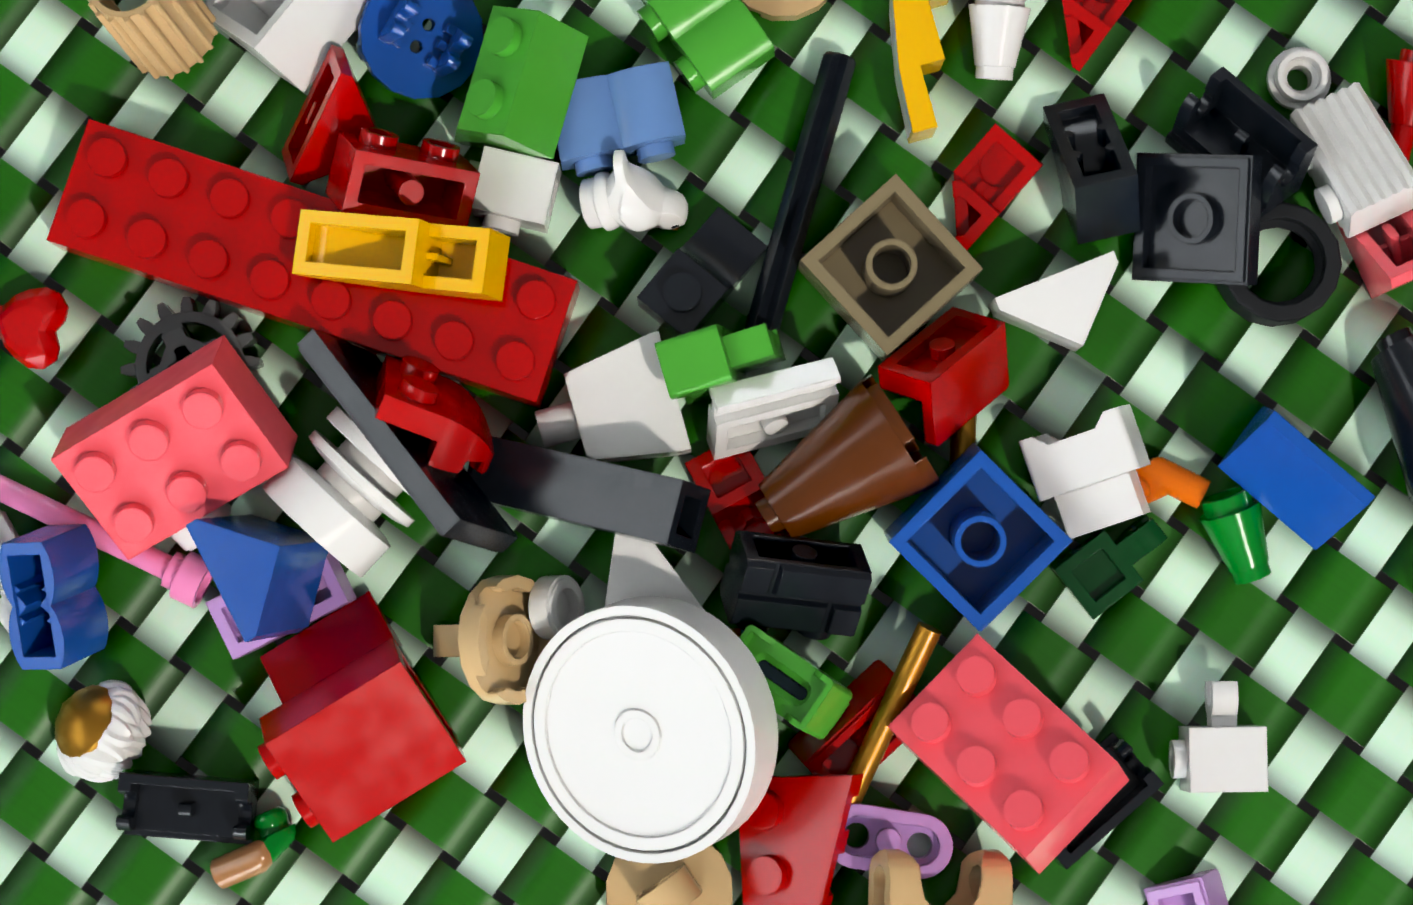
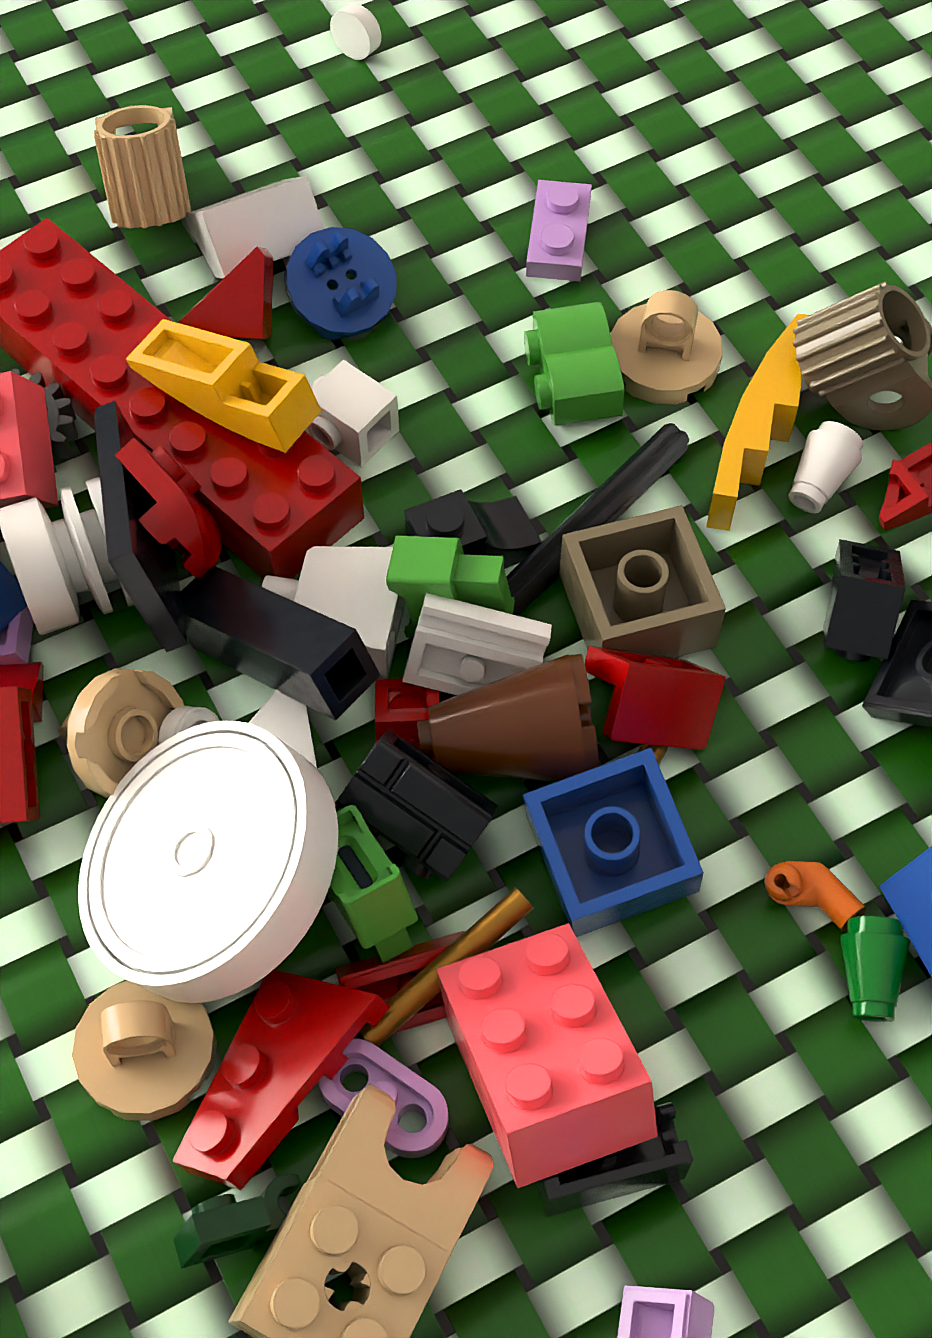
camera: 30 degrees right, 25 degrees down
red brick [325,126,480,226] -> none
bright green slope [454,5,589,159] -> none
medium blue brick [557,61,686,177] -> none
white animal [579,150,688,232] -> none
red slope [952,123,1044,251] -> none
white slope [989,251,1119,352] -> none
white piece [1018,404,1151,539] -> none
dark green plate [1051,514,1168,620] -> none
white brick [1169,681,1268,793] -> none

